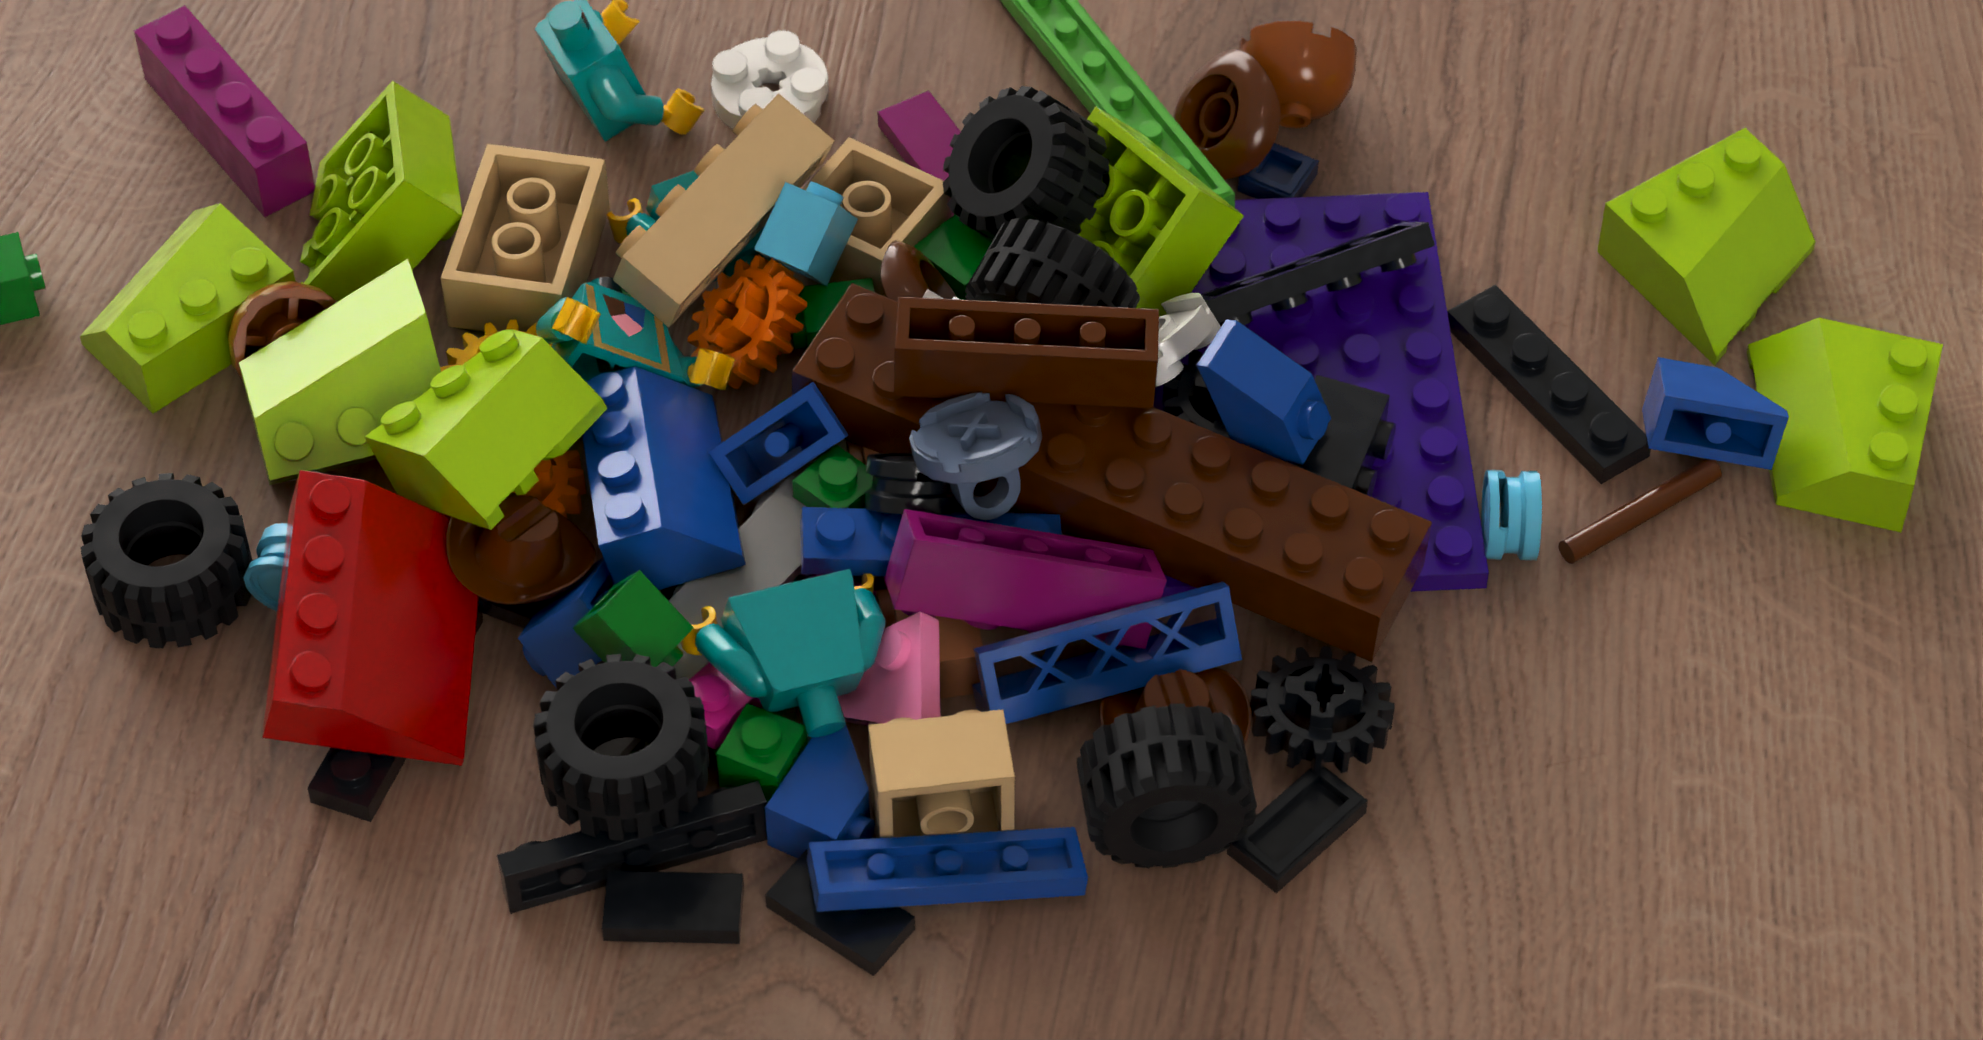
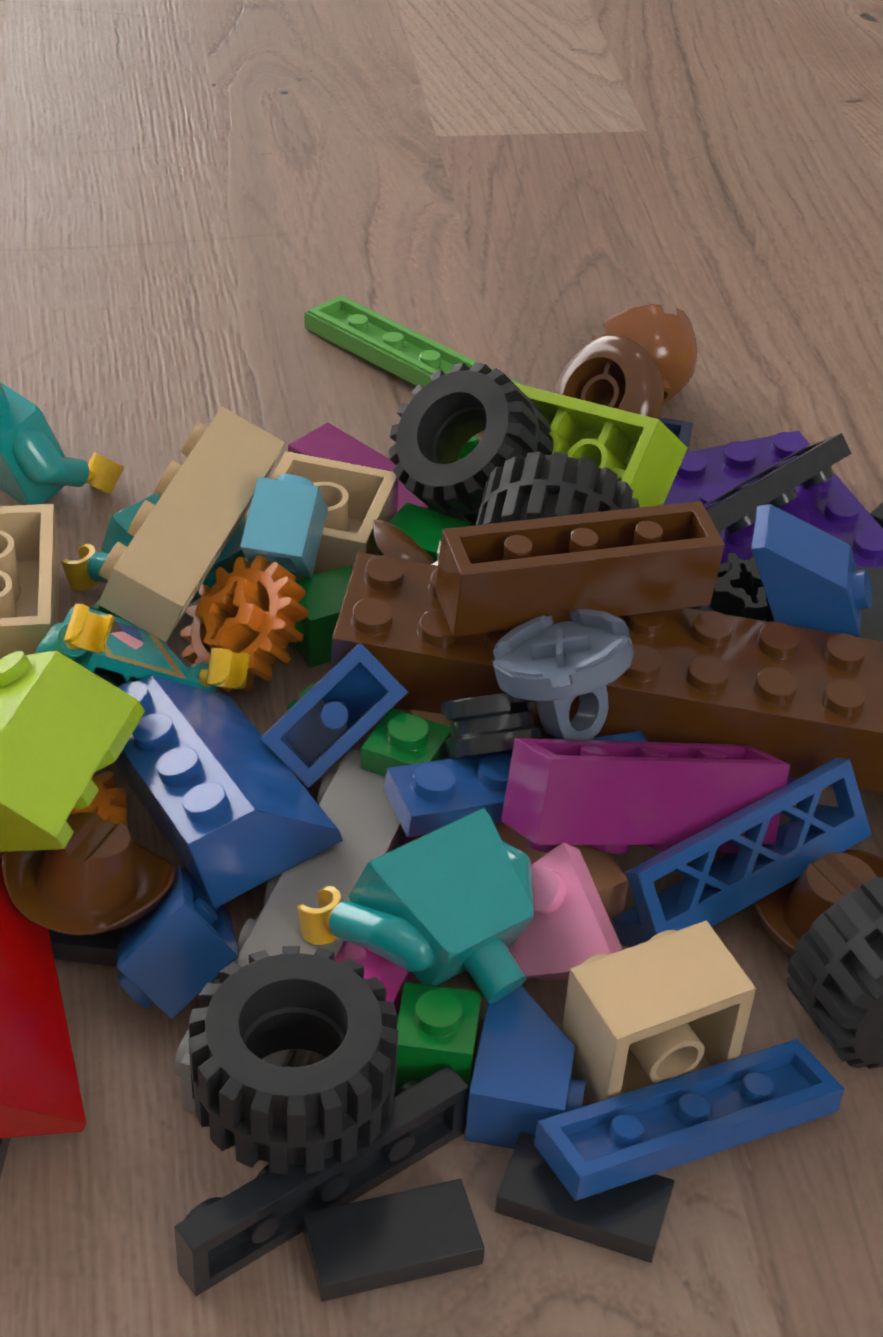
camera: 20 degrees left, 10 degrees down
green brick [572,570,694,667] -> none
white plate [711,31,829,129] -> none

